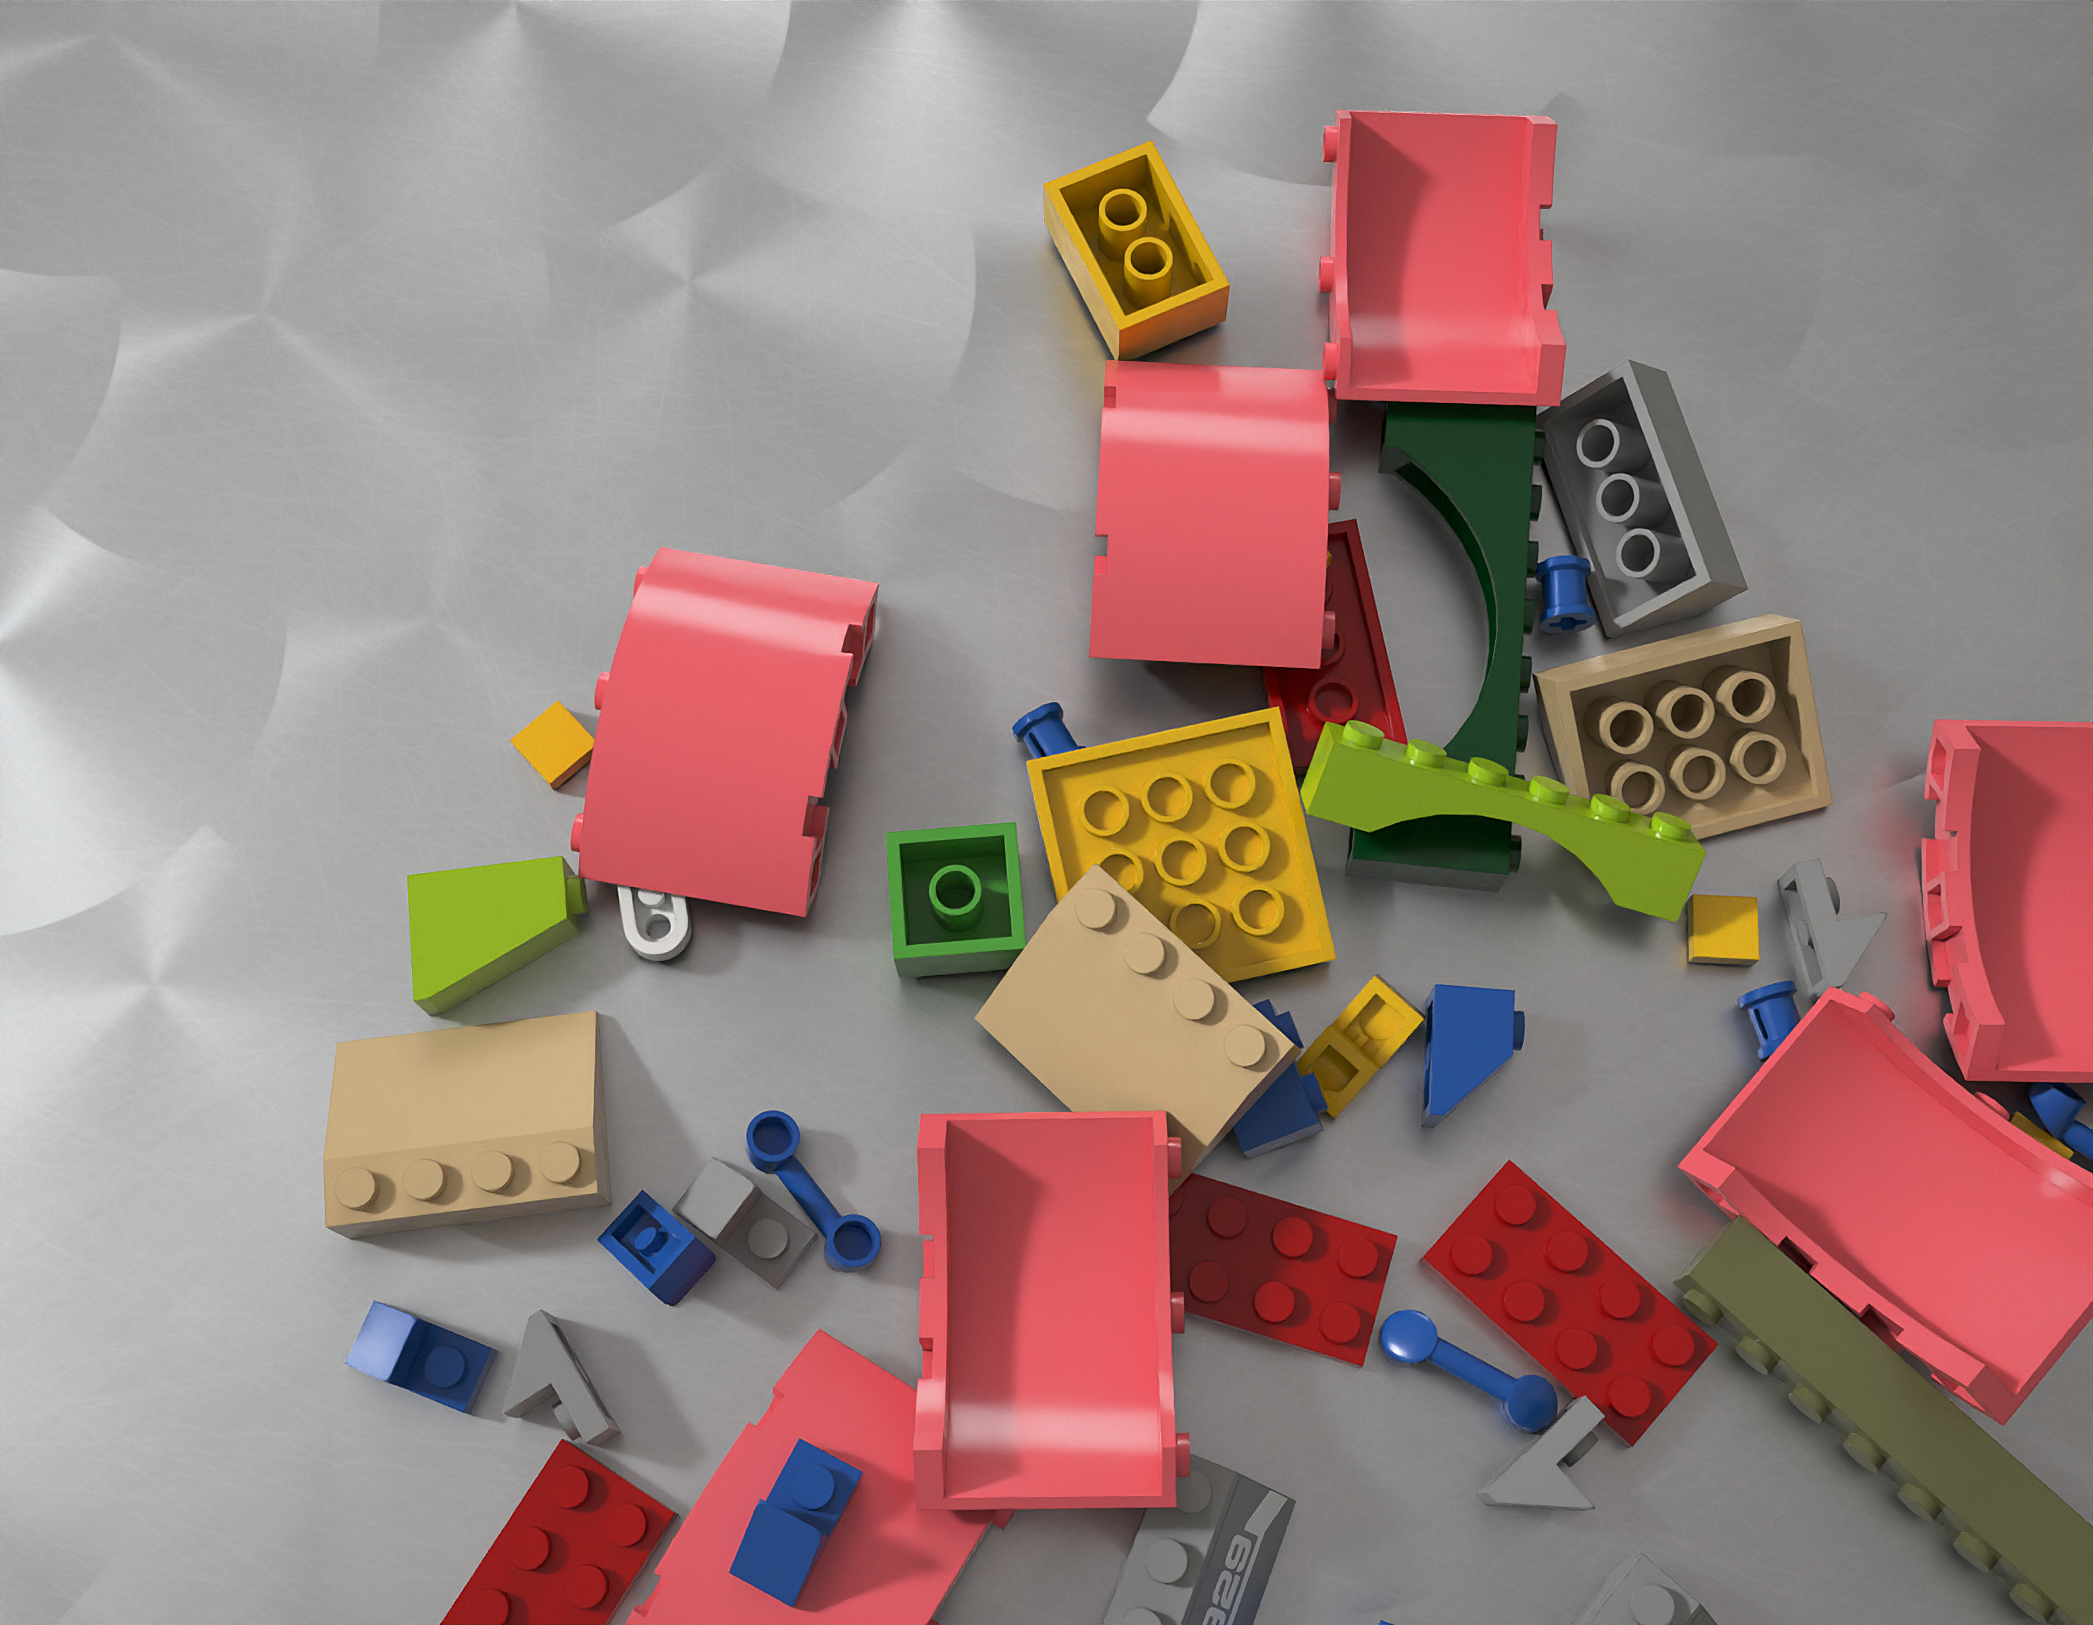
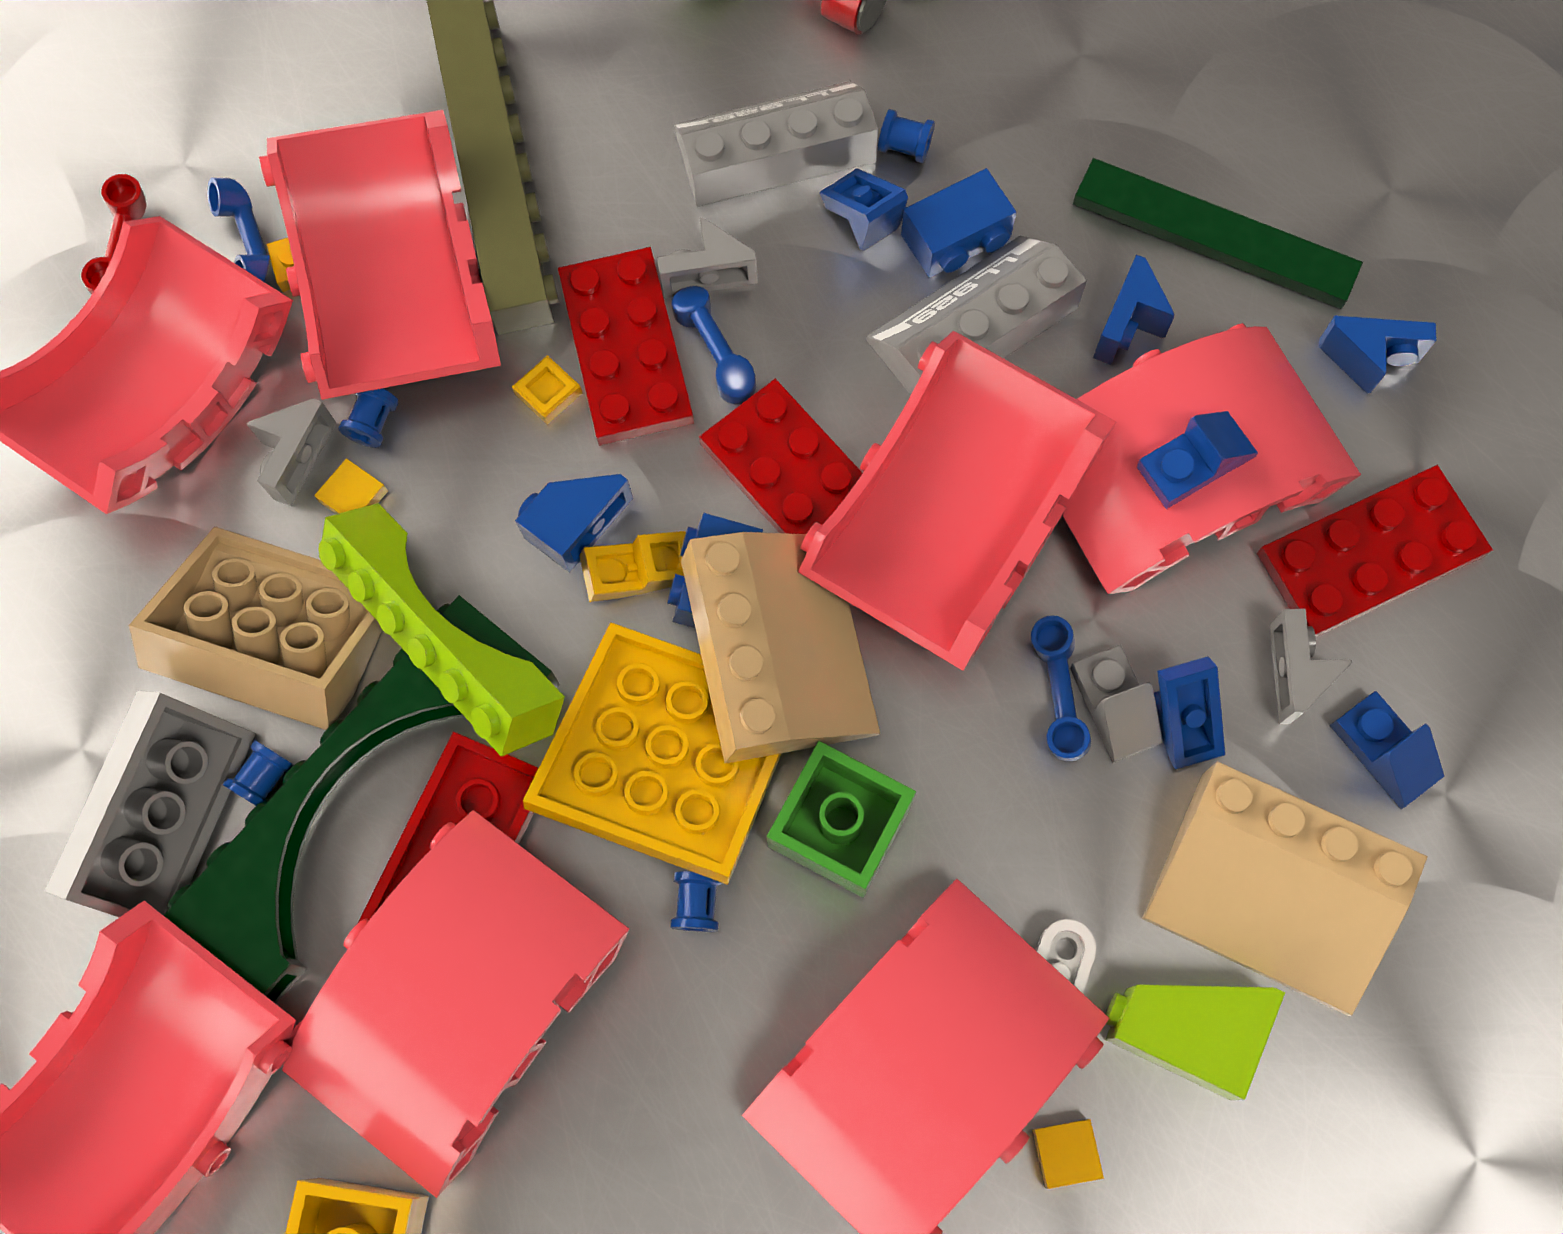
camera: 145 degrees left, 0 degrees up
none -> yellow tile [512,355,583,425]

